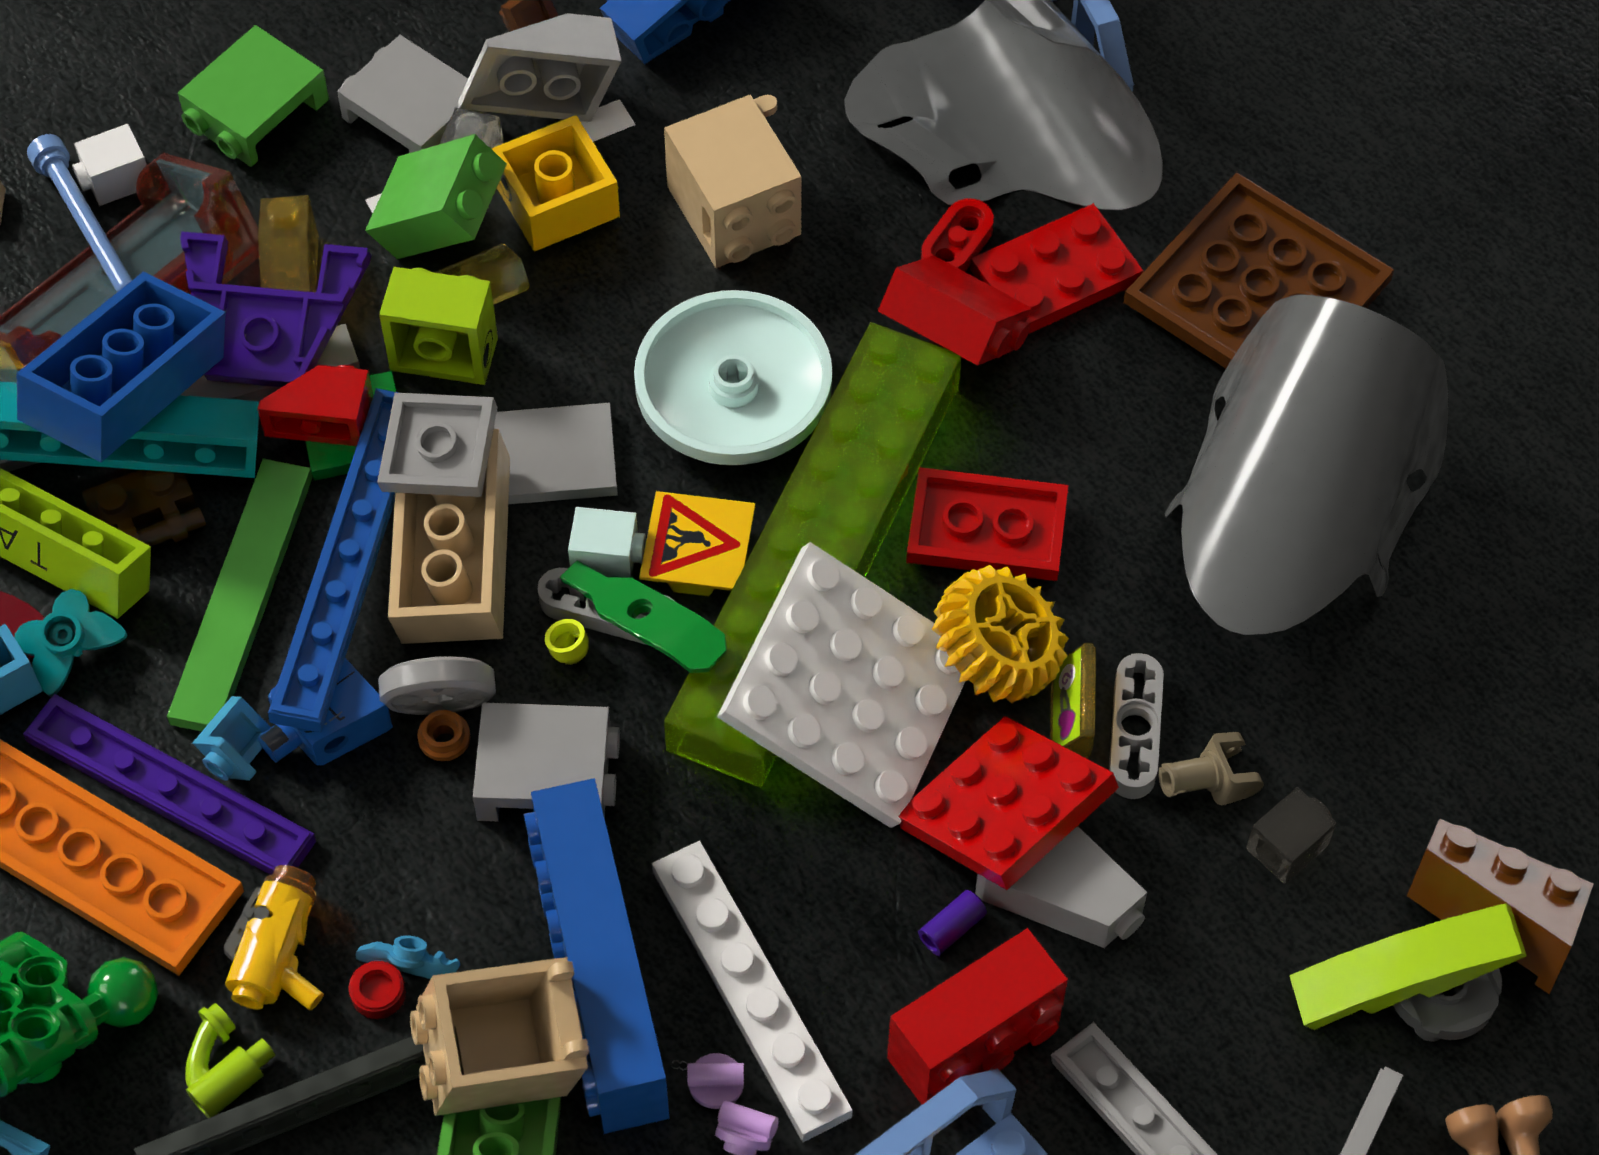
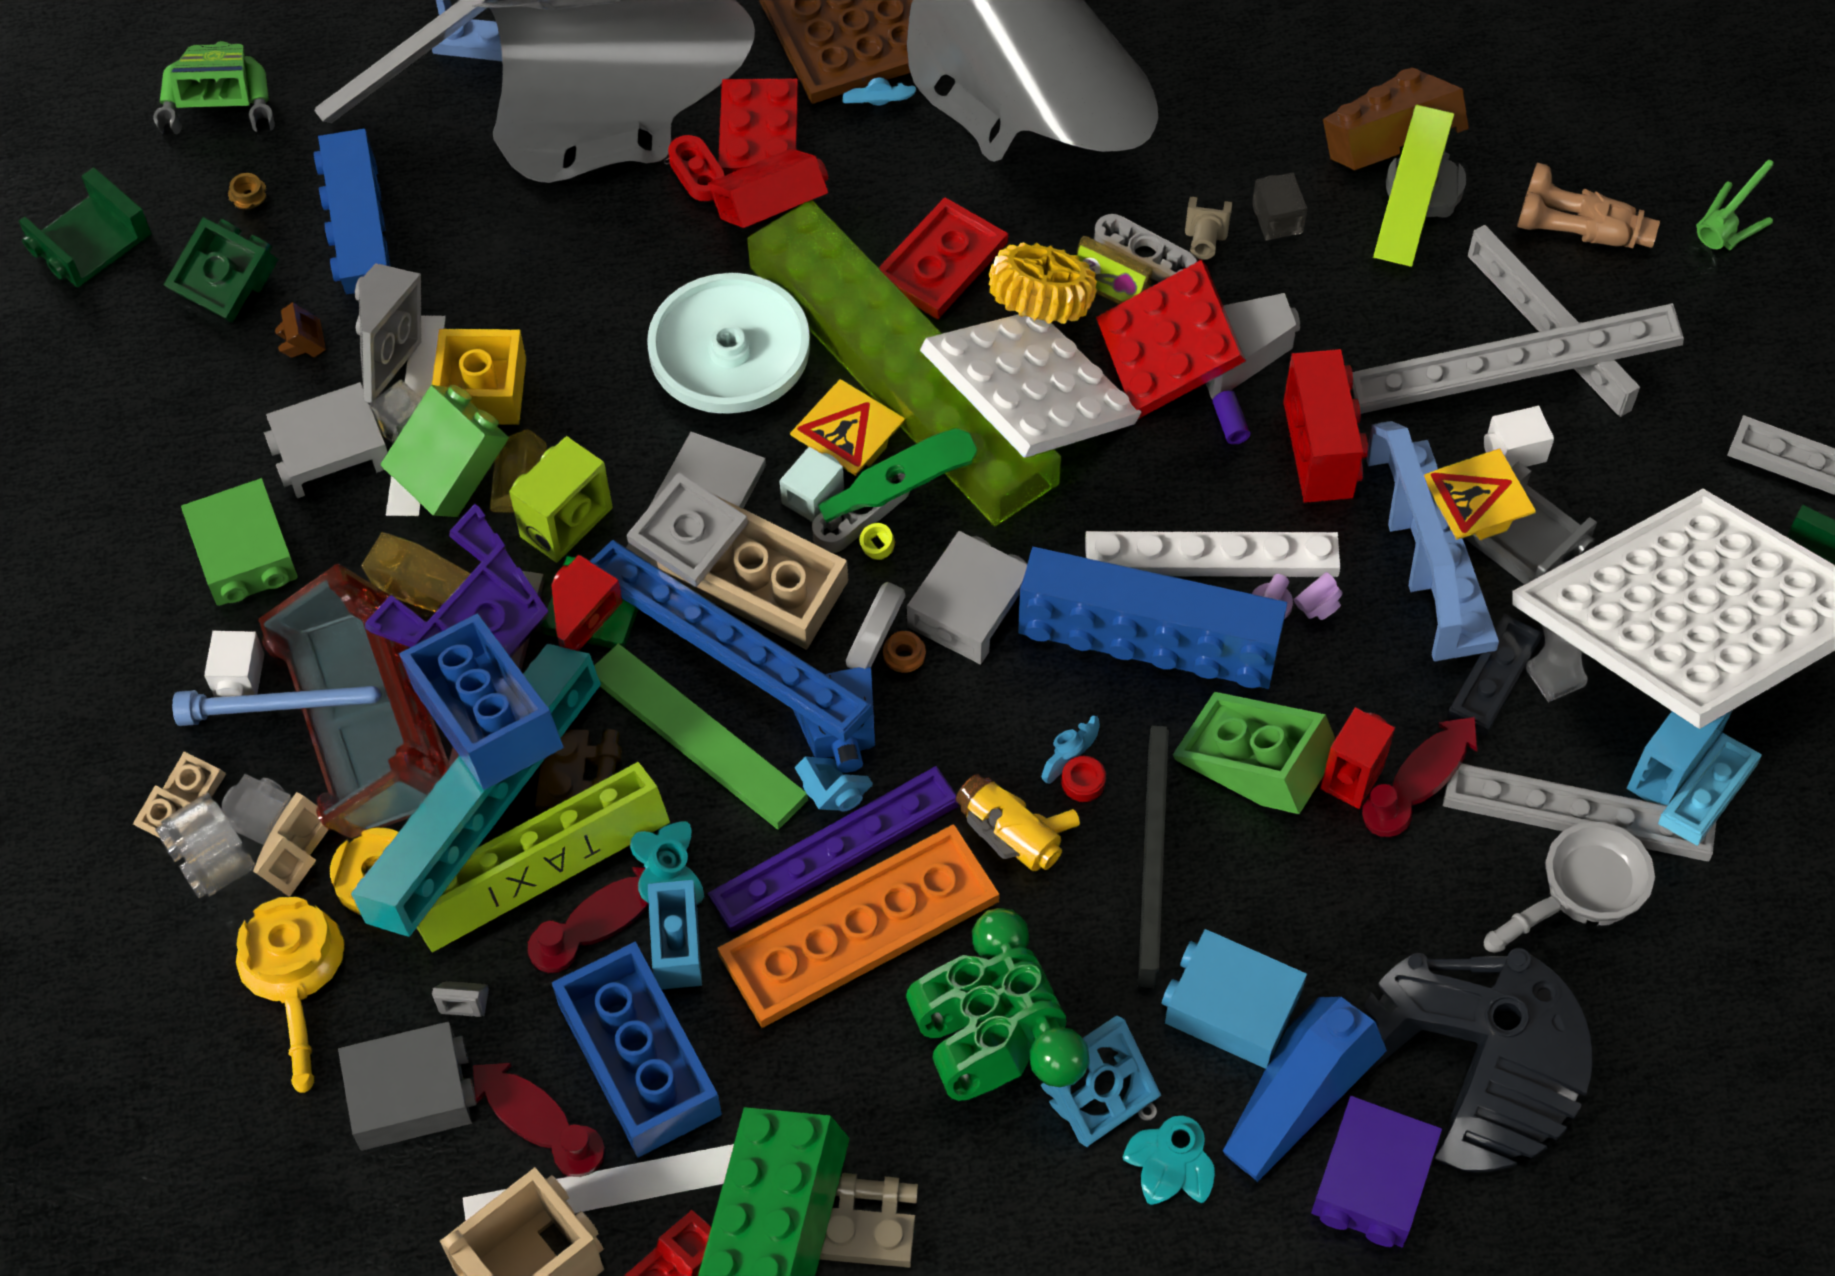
camera: 60 degrees left, 0 degrees up
lime plant [185,1003,276,1118] -> none
tan container [410,957,589,1116] -> none
tan container [664,94,802,268] -> none
none -> dark azure piece [843,78,916,106]

